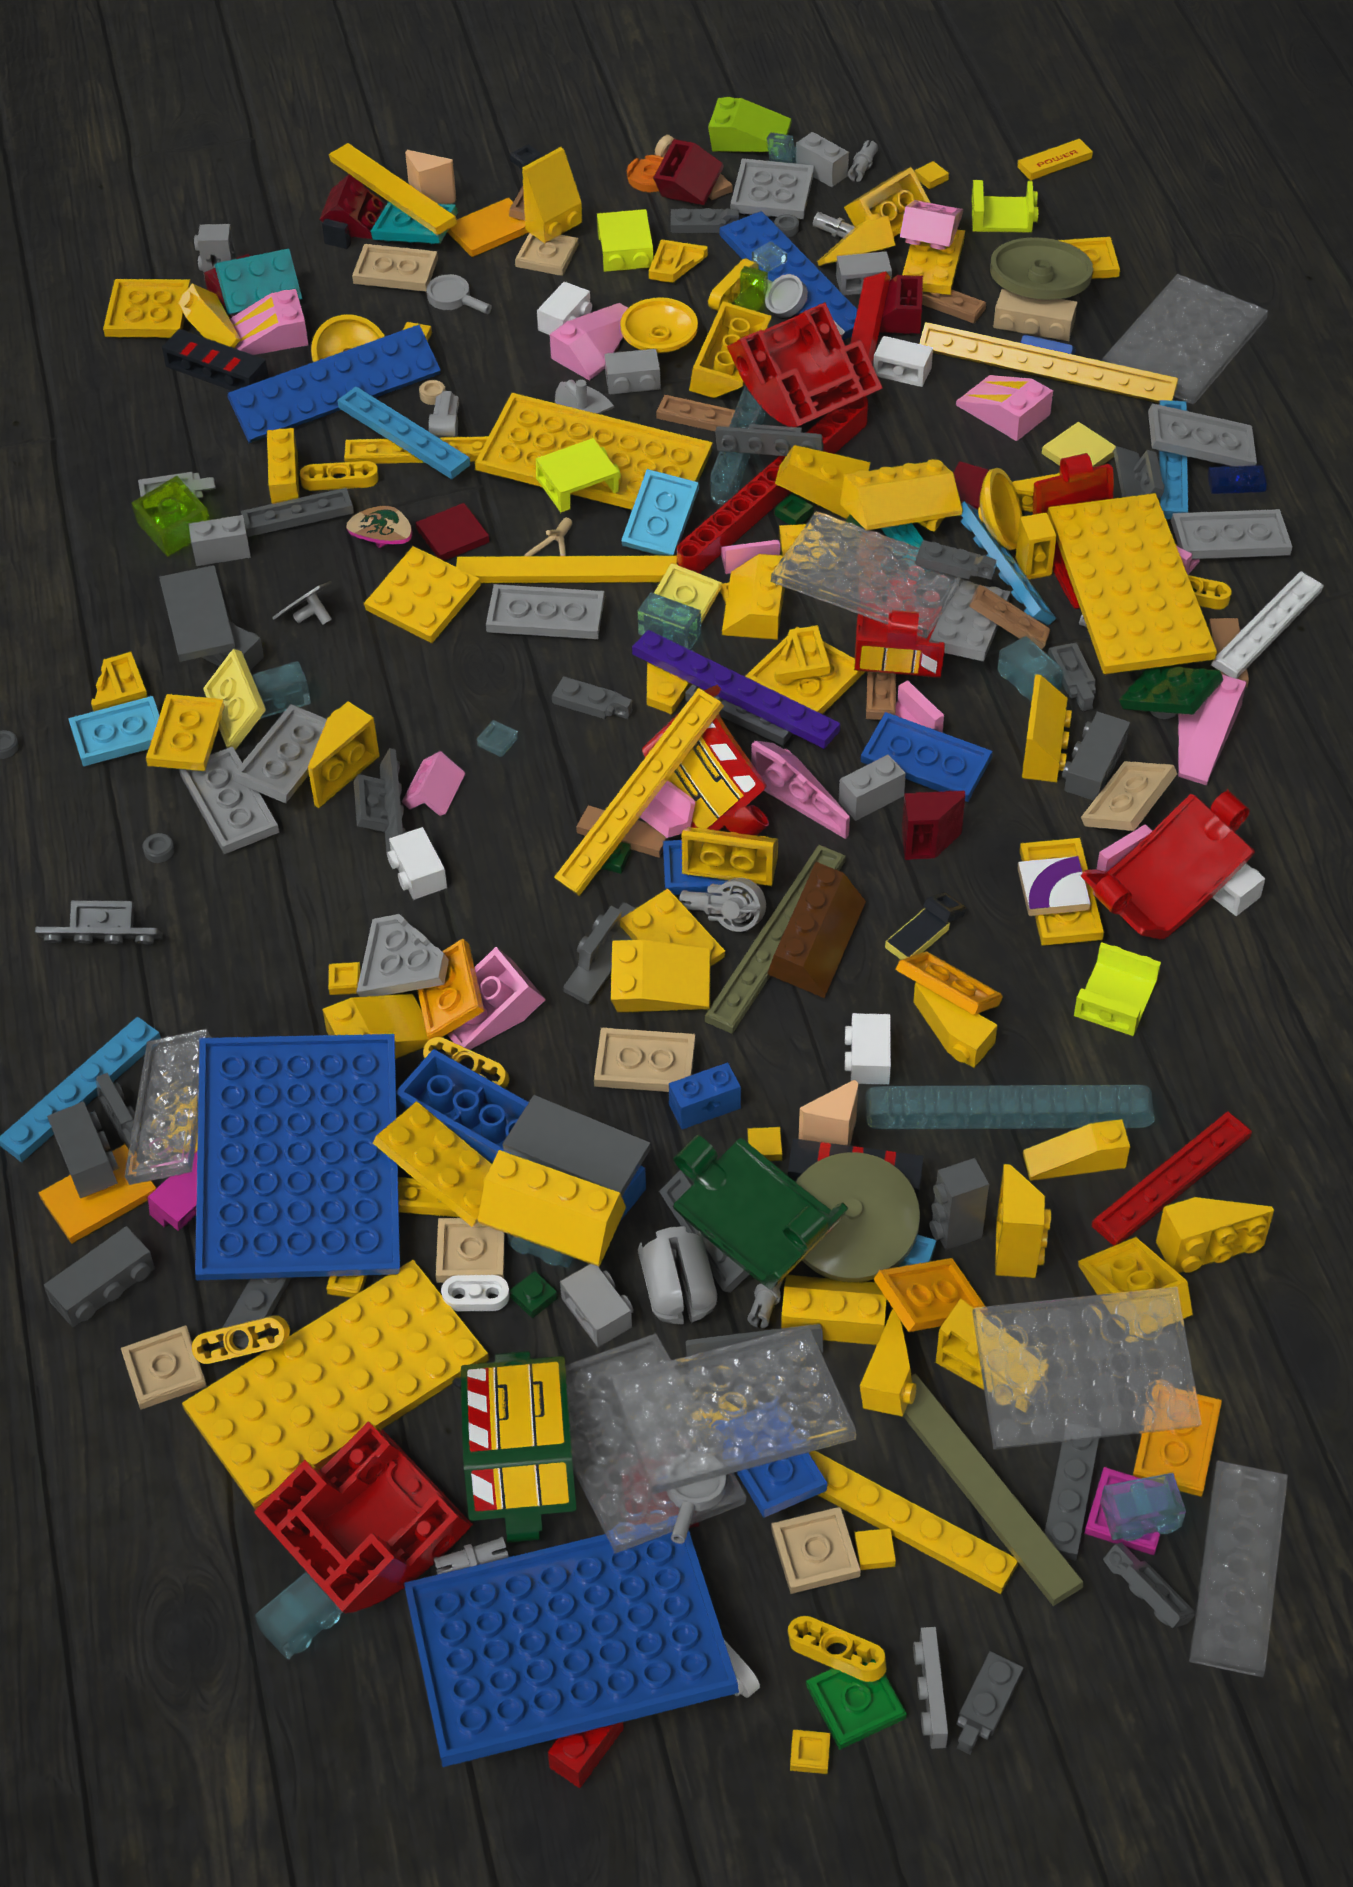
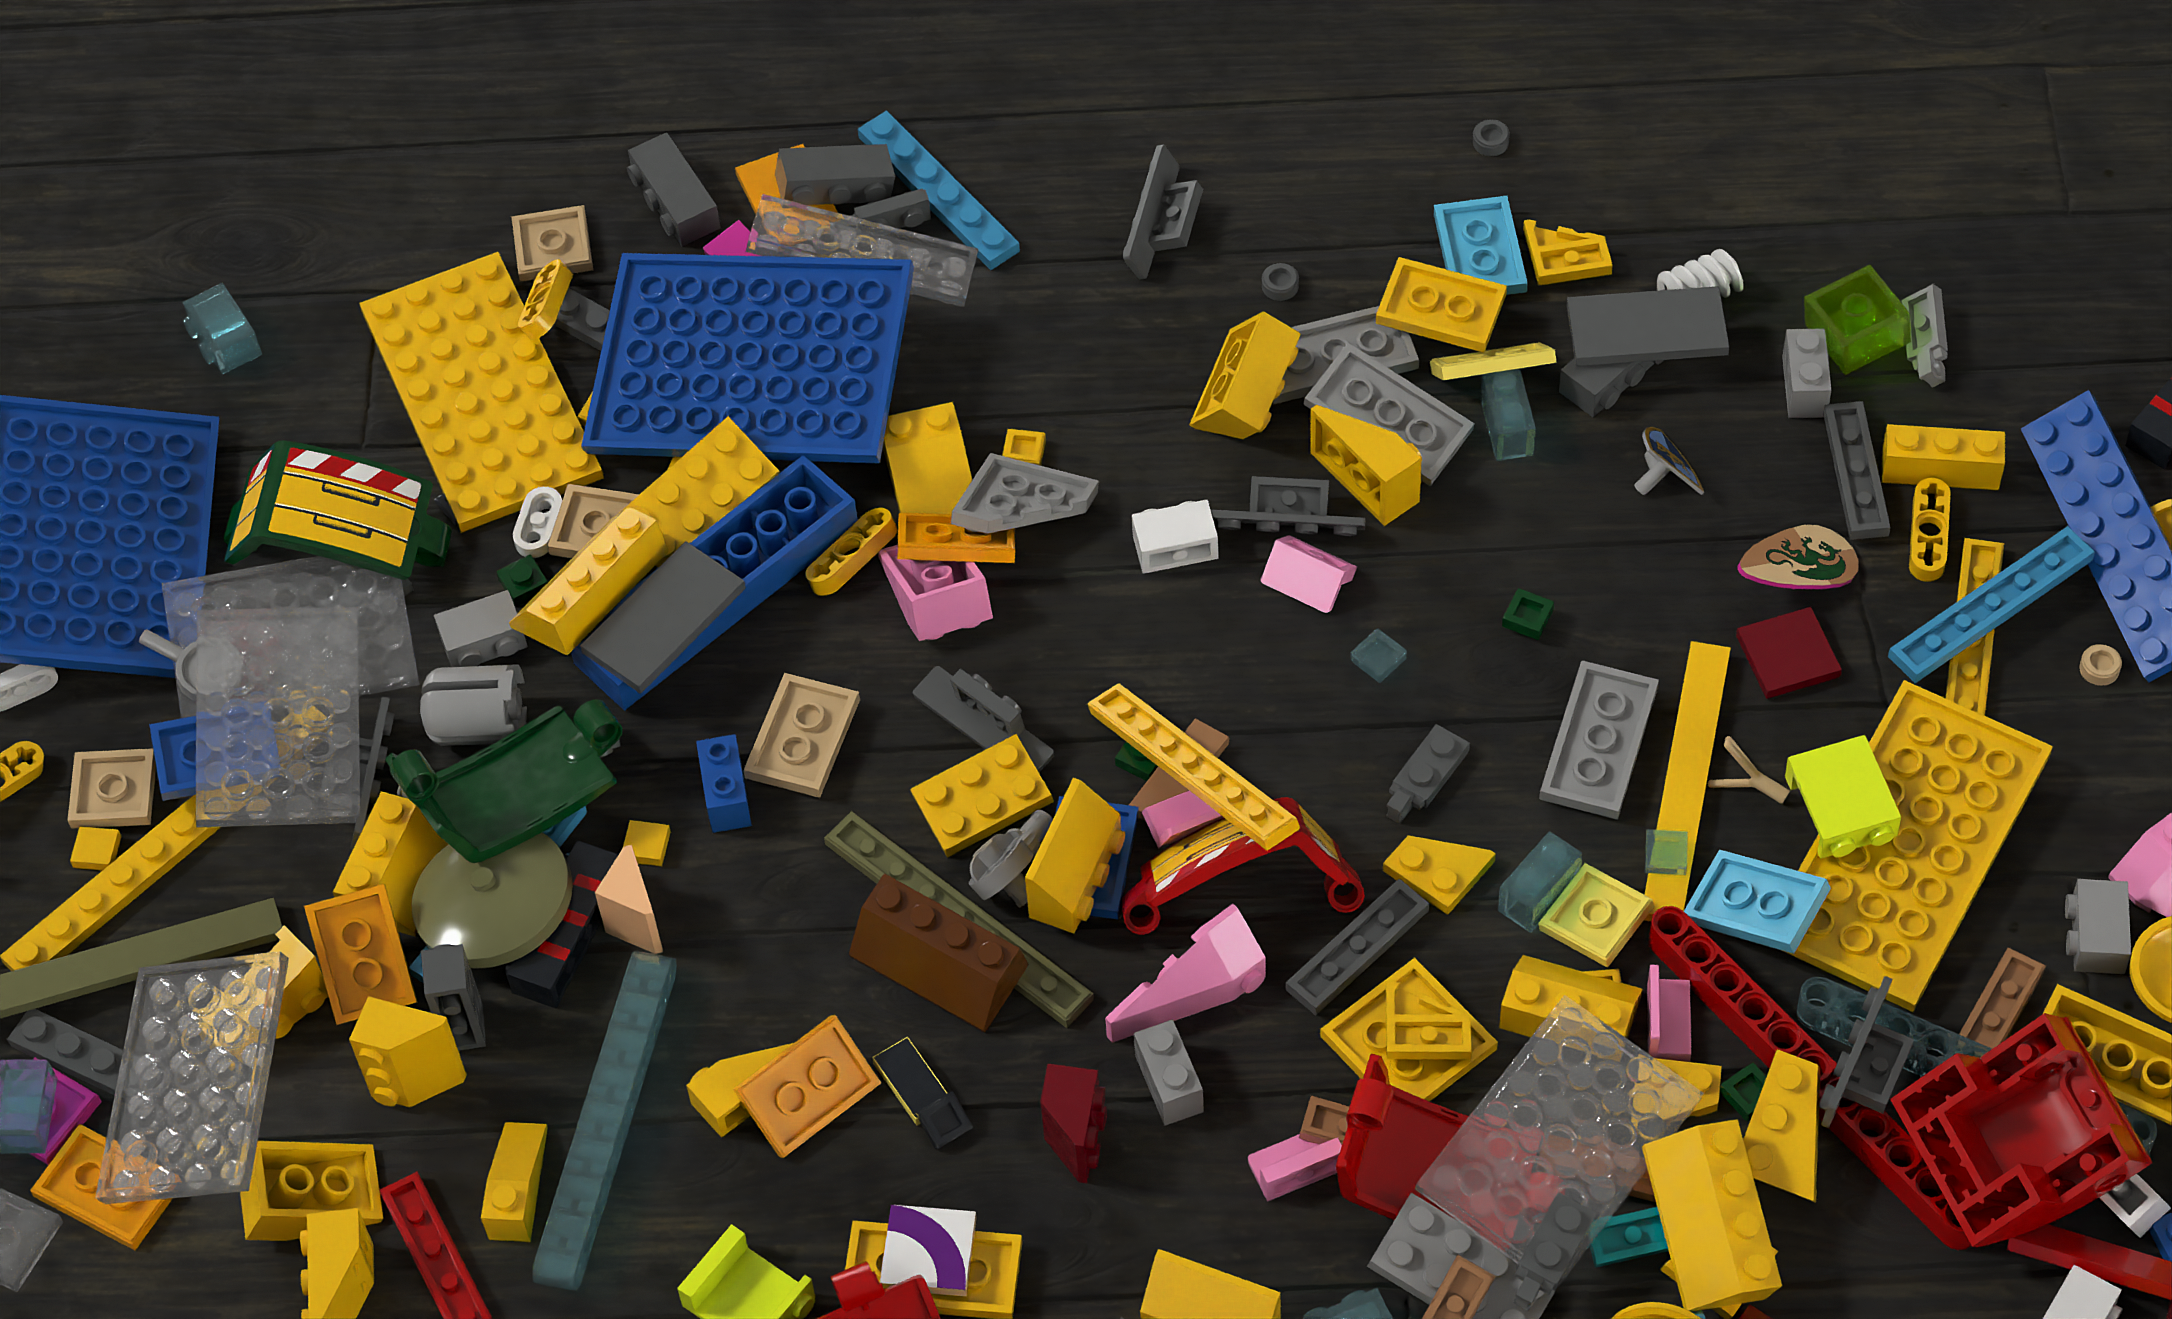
camera: 105 degrees right, 5 degrees up
red slope [254,1421,473,1613] -> none
yellow plate [364,546,481,643] -> none
light grey piece [429,391,459,438] -> none
light grey pin [434,1537,509,1574] -> none
light grey shield [555,380,614,414] -> none
yellow slope [611,940,711,1012] -> none
dark purple plate [632,630,840,749] -> none
white brick [845,1013,891,1085] -> none
yellow slope [860,1309,916,1417] -> none
blue plate [861,712,992,802] -> none
none -> yellow slope [1189,311,1301,439]
none -> dark green plate [1502,588,1554,640]
none -> clear light blue tile [1645,829,1688,875]
none -> white piece [1657,249,1743,298]

